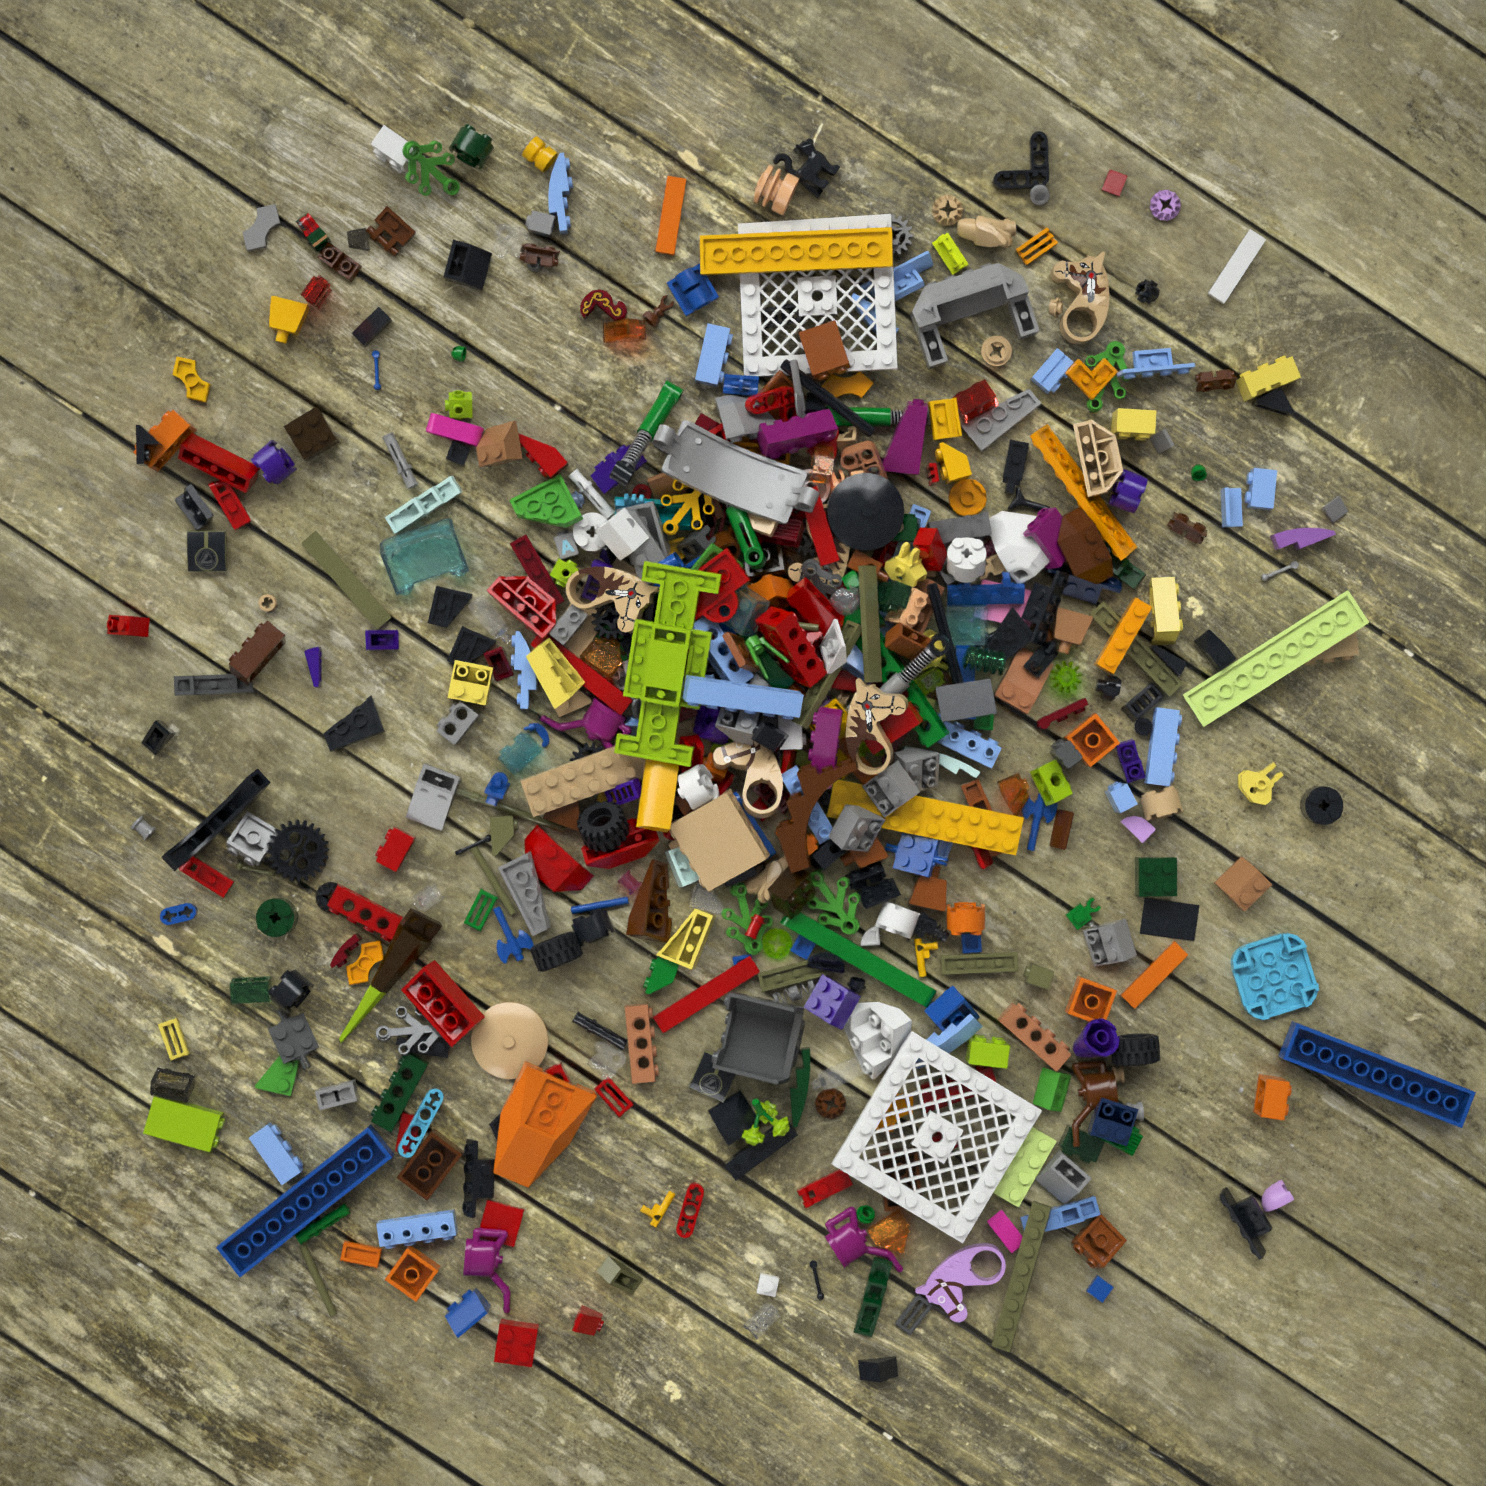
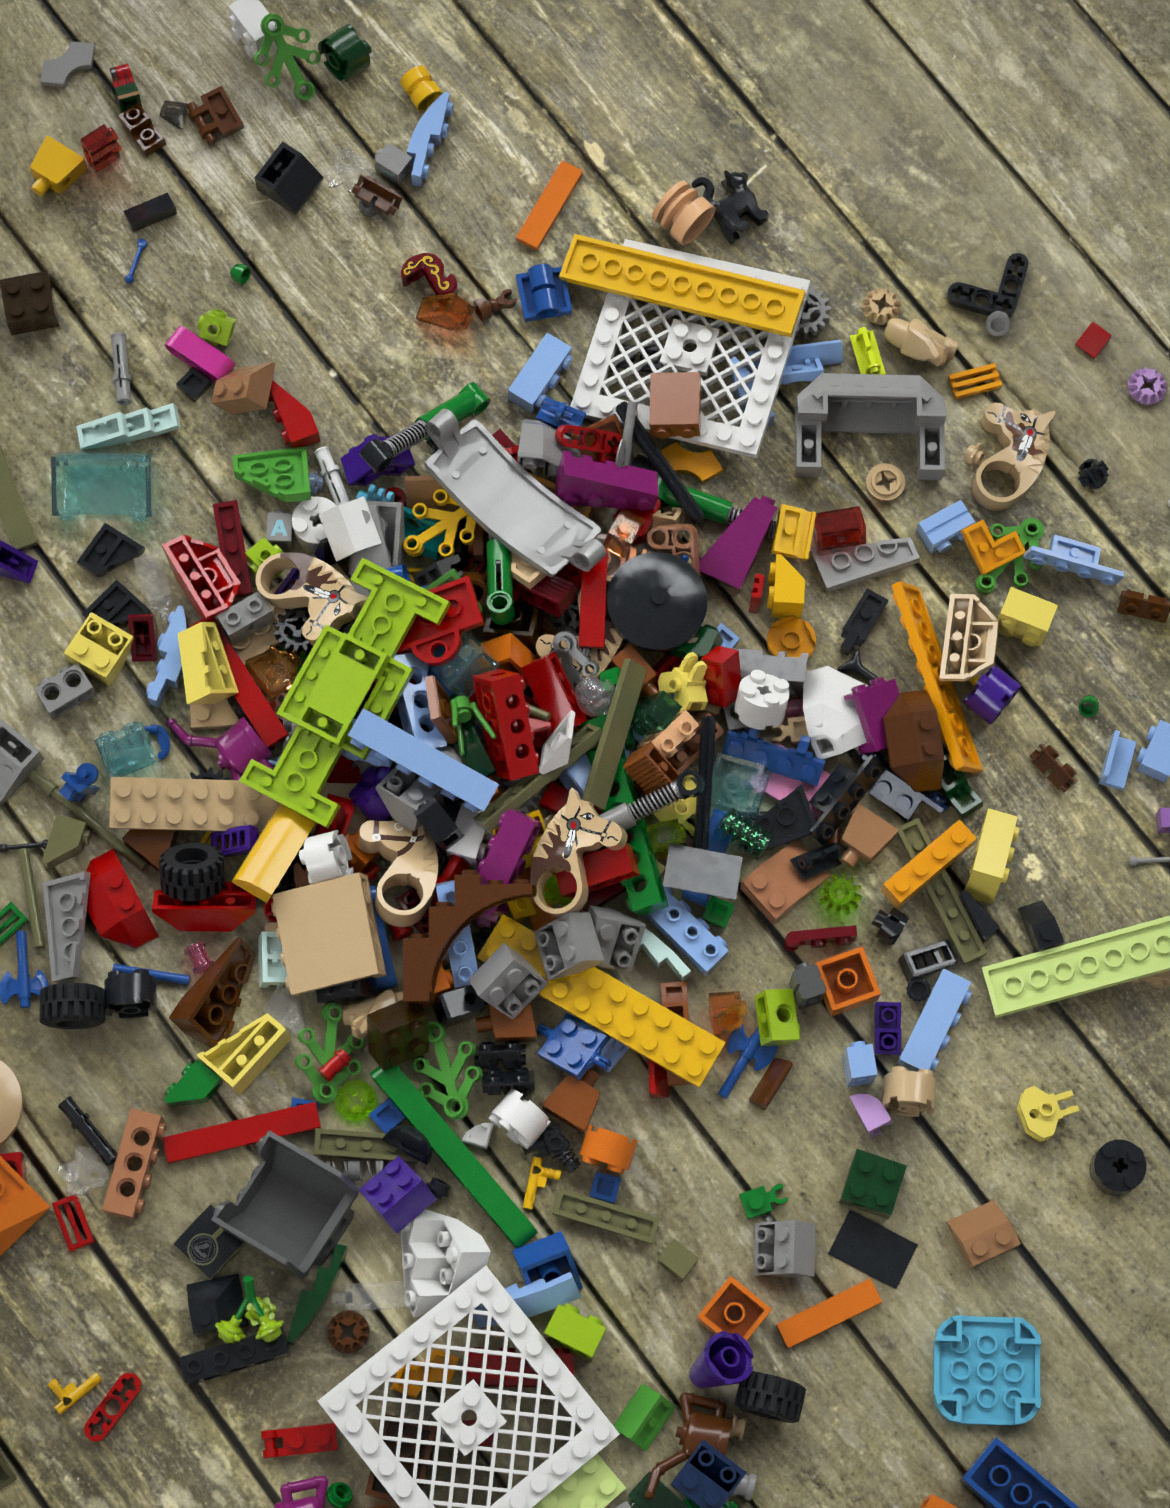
camera: 25 degrees right, 15 degrees down
nougat brick [997,1002,1072,1072] -> none
light grey slope [1150,429,1174,454] -> none

